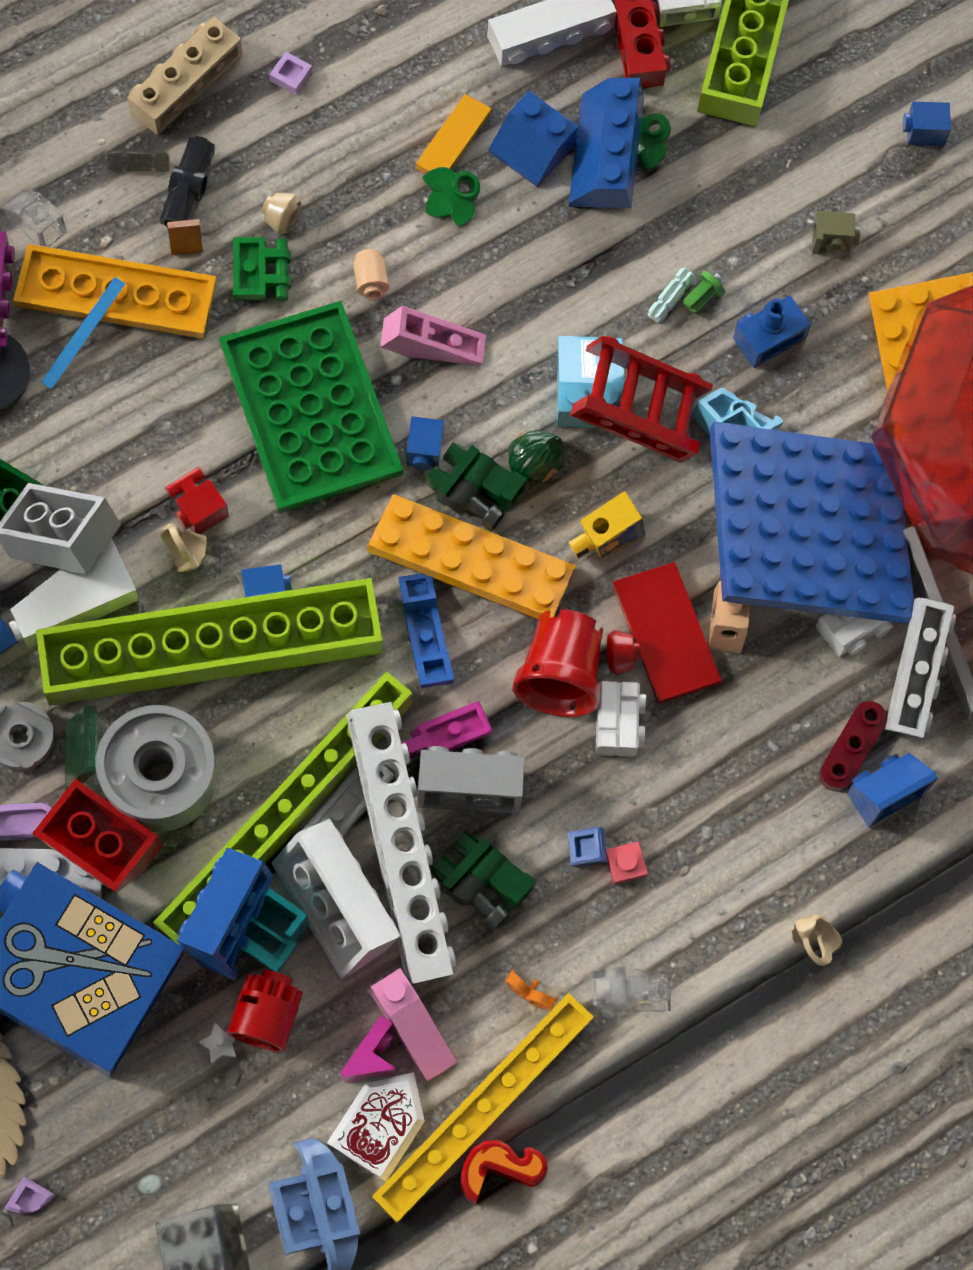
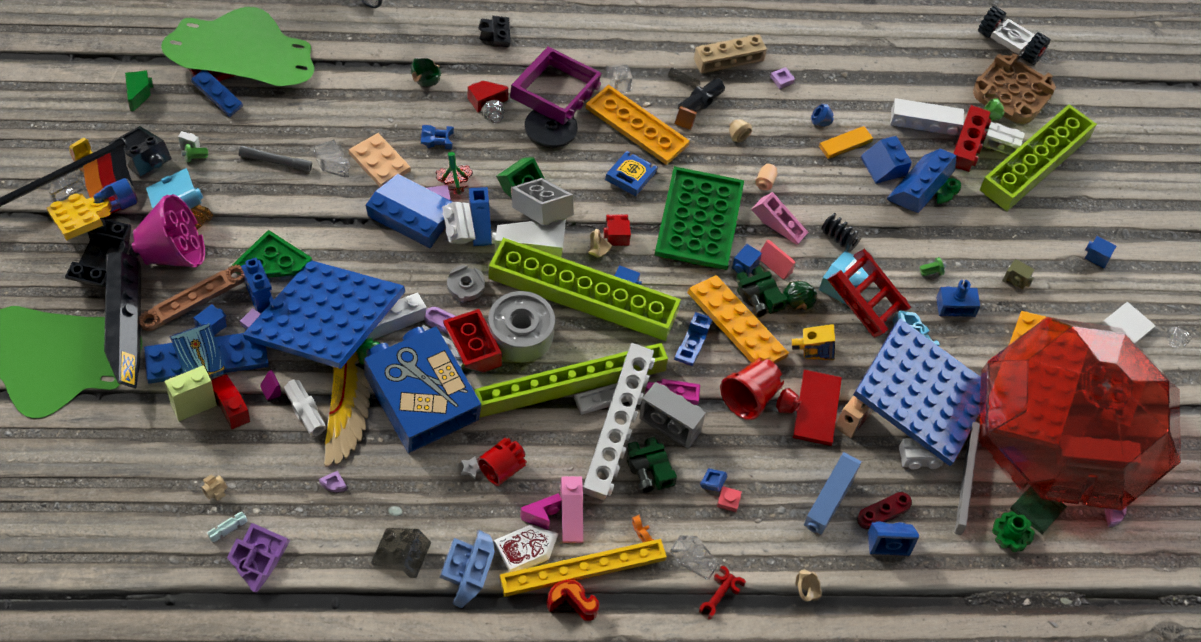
camera: 30 degrees right, 15 degrees down
dark azure sticker [41,277,125,389] -> none
clear green tile [65,705,97,790] -> none
blue wedge [177,848,273,980] -> none
green plate [233,237,291,301] -> none
teal plate [240,888,309,973] -> none
white slope [272,819,401,980] -> none
green plate [422,167,480,226] -> none
white brick [596,681,646,757] -> none
light aqua axle [648,268,694,323] -> none
white brick [884,598,956,738] -> none
none -> blue container [605,151,658,196]
none -> red bar [699,566,746,619]
none -> coral slope [760,240,796,279]
none -> medium blue slope [804,452,862,535]
none -> blue cone [811,104,834,127]
none -> black piece [821,213,862,252]

